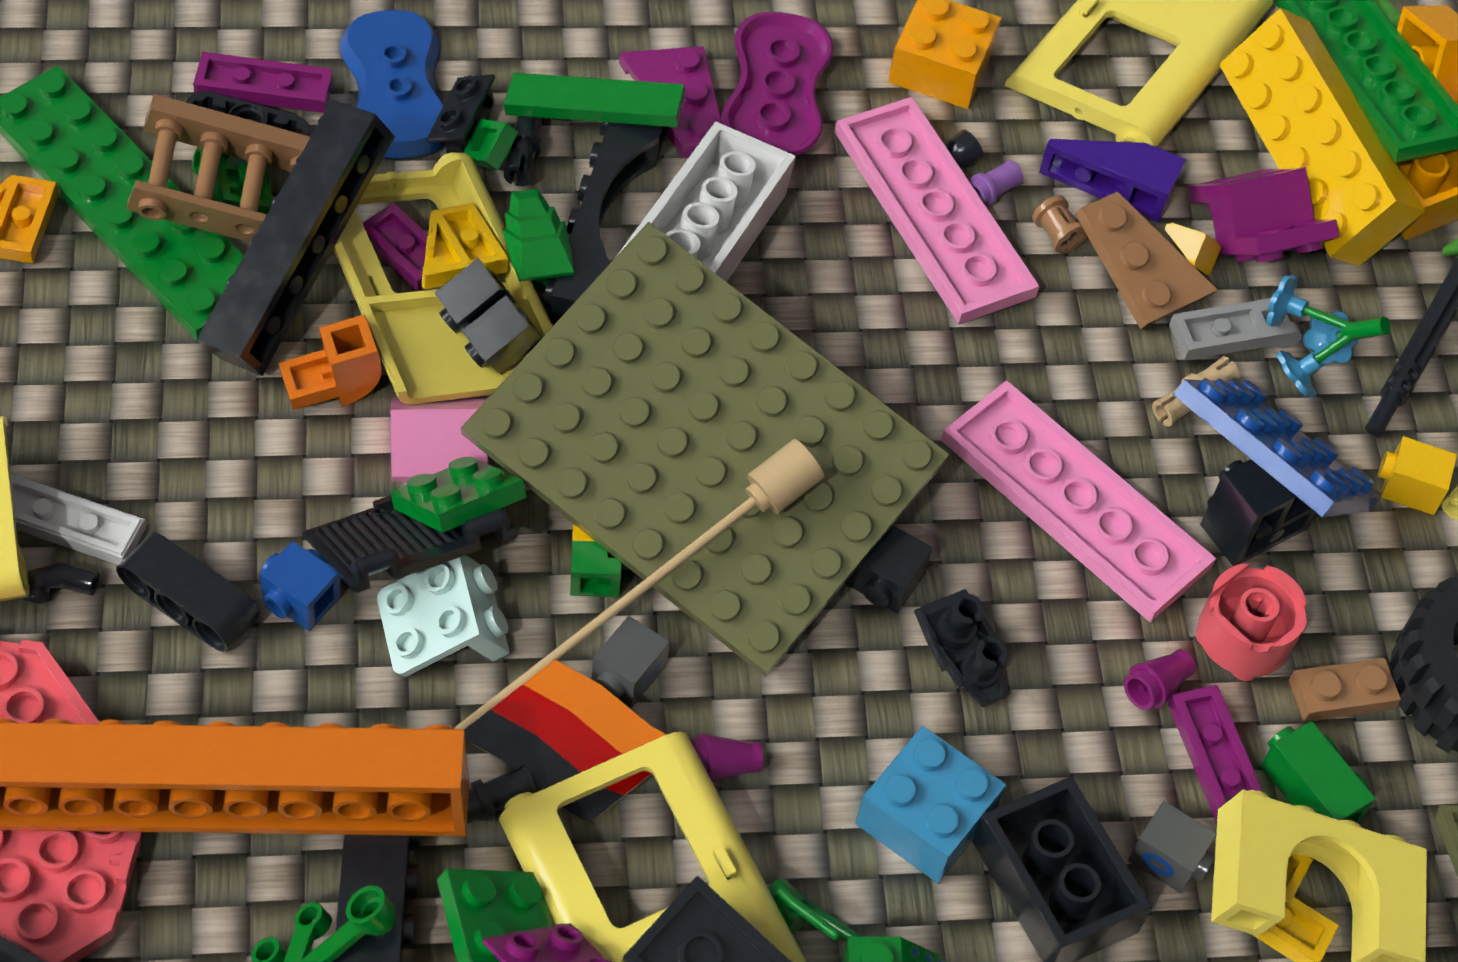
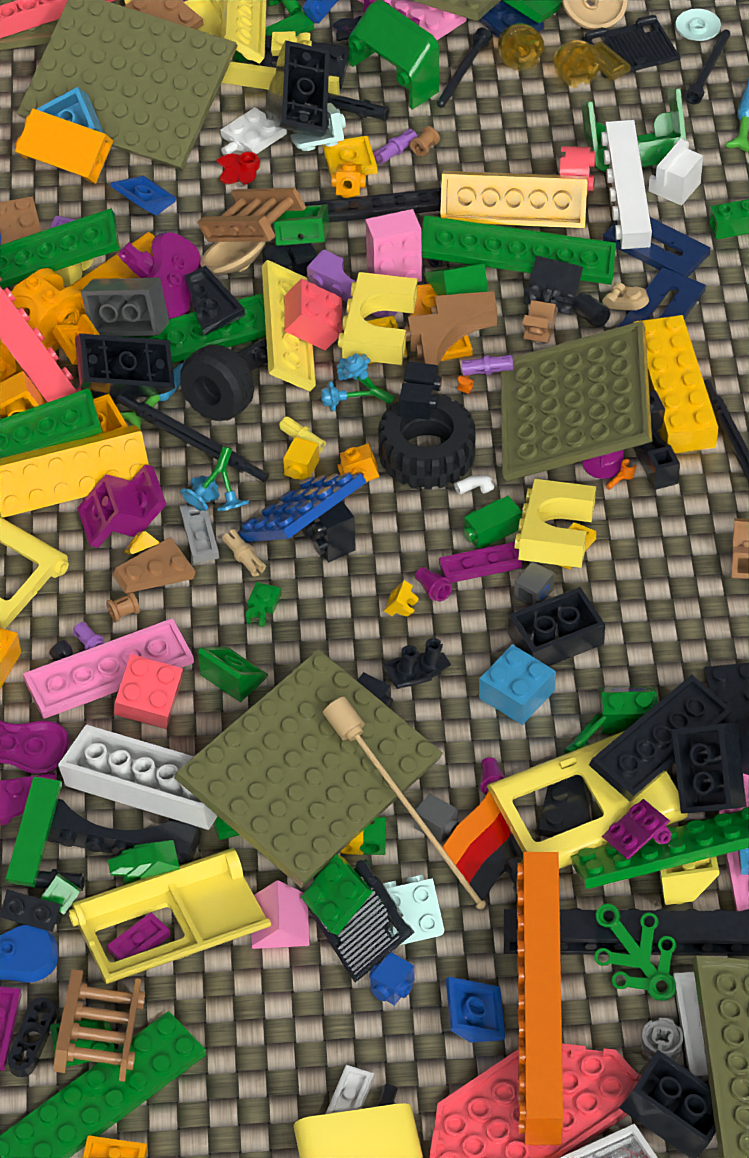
camera: 80 degrees left, 5 degrees down
black beam [116,532,261,652] -> none
black brick [197,99,395,376] -> none
orange brick [278,314,382,410] -> none
yellow wing [422,203,508,290] -> none
piece [434,258,543,375] -> none
bright pink plate [941,380,1216,623] -> none
dark purple slope [1039,139,1186,222] -> none
coral brick [1195,563,1307,681] -> none
medium nougat plate [1289,657,1401,722] -> none
none -> coral brick [114,654,183,729]
none -> green slope [198,647,268,703]
none -> green plate [246,582,282,627]
none -> light orange brick [338,443,379,483]
none -> yellow tile [384,580,418,617]
none -> blue slope [446,977,506,1043]
none -> white arm [454,475,494,495]
none -> black wing [538,765,591,837]

